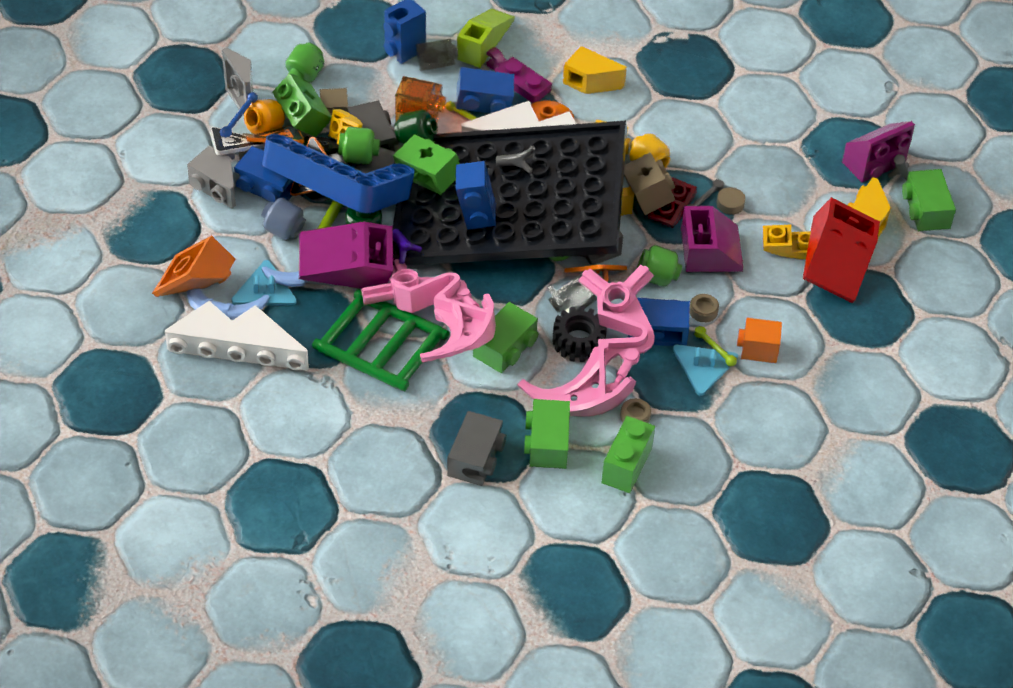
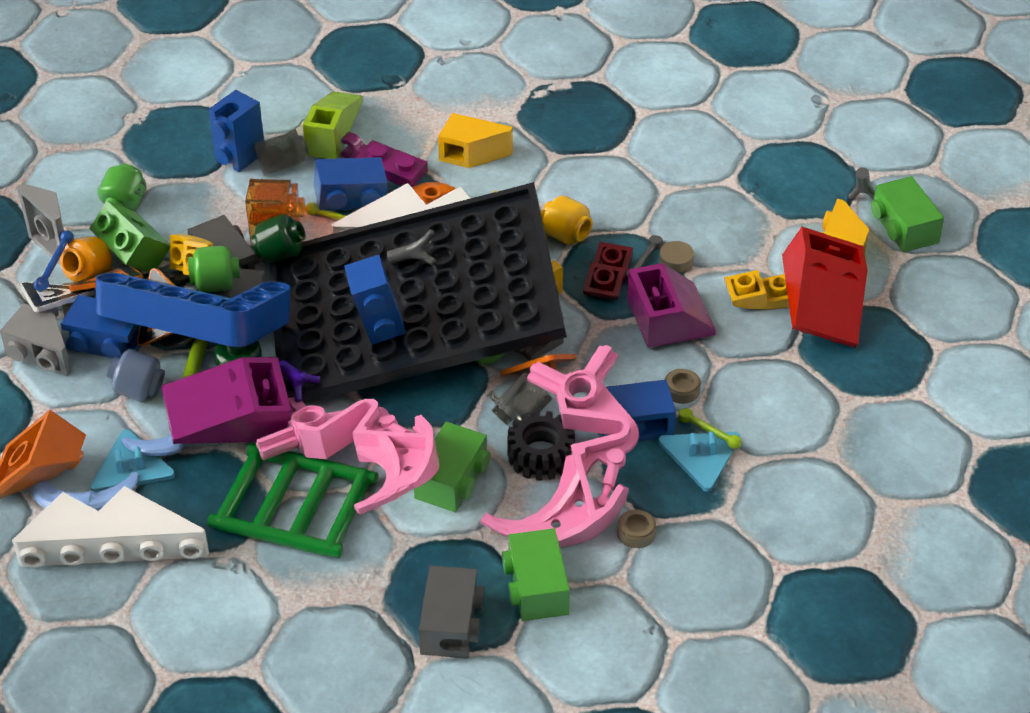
camera: 10 degrees left, 5 degrees down
dark tan tile [320,88,348,116] -> none
bright green brick [393,134,459,195] -> none
bright green brick [601,416,655,493] -> none
dark tan brick [624,153,676,215] -> none
bright green head [637,245,682,287] -> none
orange brick [737,318,782,363] -> none
magenta slope [842,121,915,183] -> none

